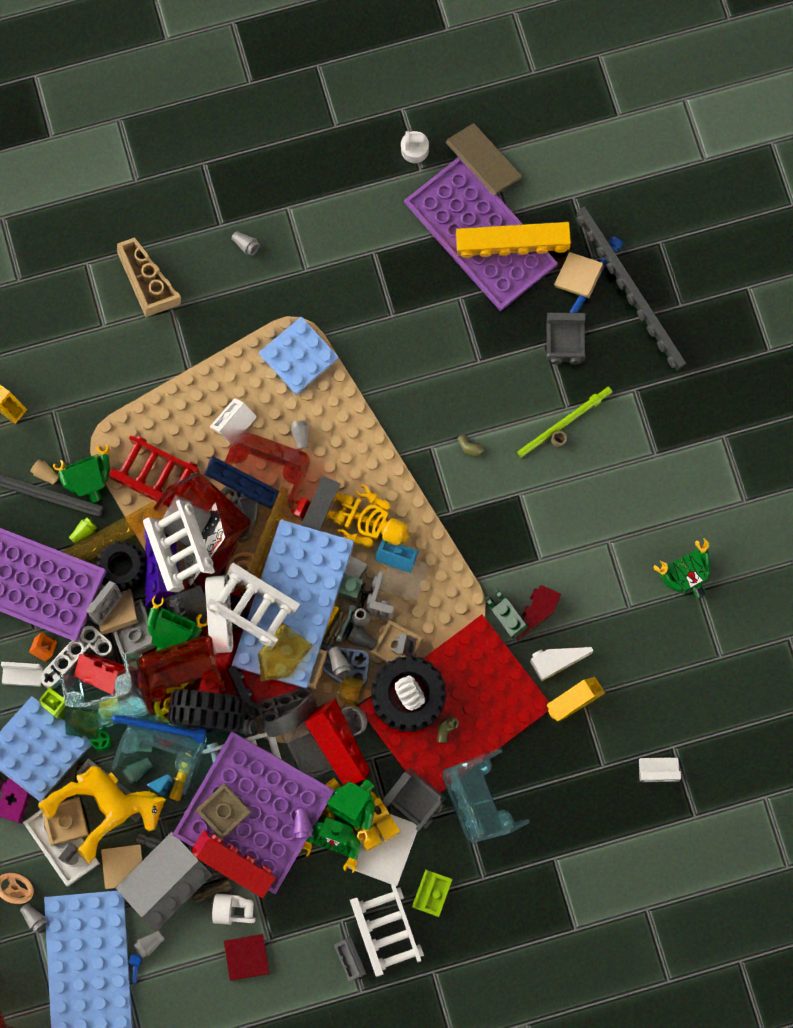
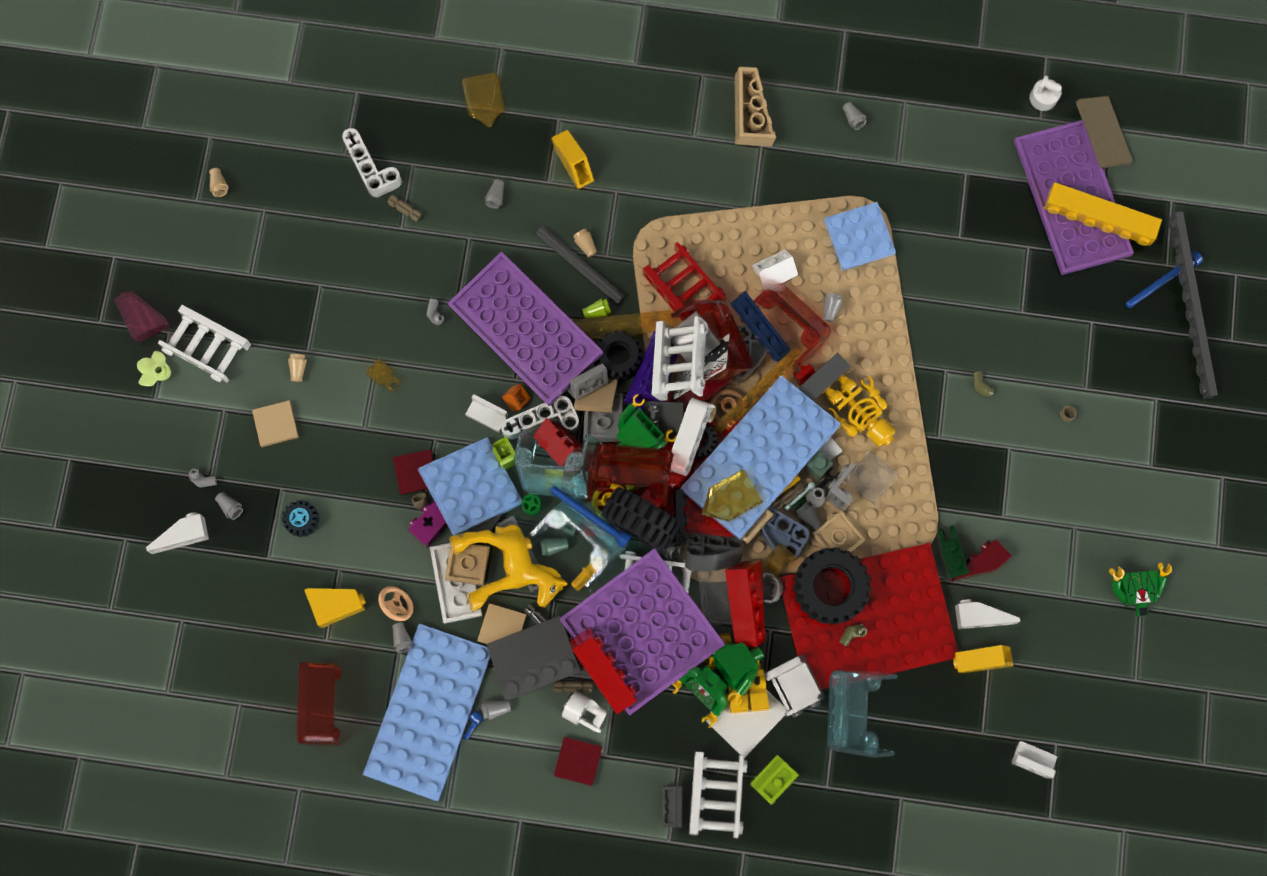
camera: 20 degrees right, 0 degrees up
green torso [53,444,110,503] -> none
dark grey tile [58,842,78,864] -> none
clear green piece [65,706,98,739] -> none
dark azure slope [147,774,174,797] -> none
dark tan tile [195,783,252,839] -> none
white fence [206,563,300,648] -> none
medium lavender cone [294,809,314,839] -> none
light grey cone [328,647,351,678] -> none
dark azure slope [375,539,419,573] -> none
dark grey tile [392,634,416,657] -> none
white gear [395,676,425,711] -> none
lime bar [517,387,613,458] -> none
dark grey panel [546,313,585,365] -> none
tan tile [554,252,604,298] -> none

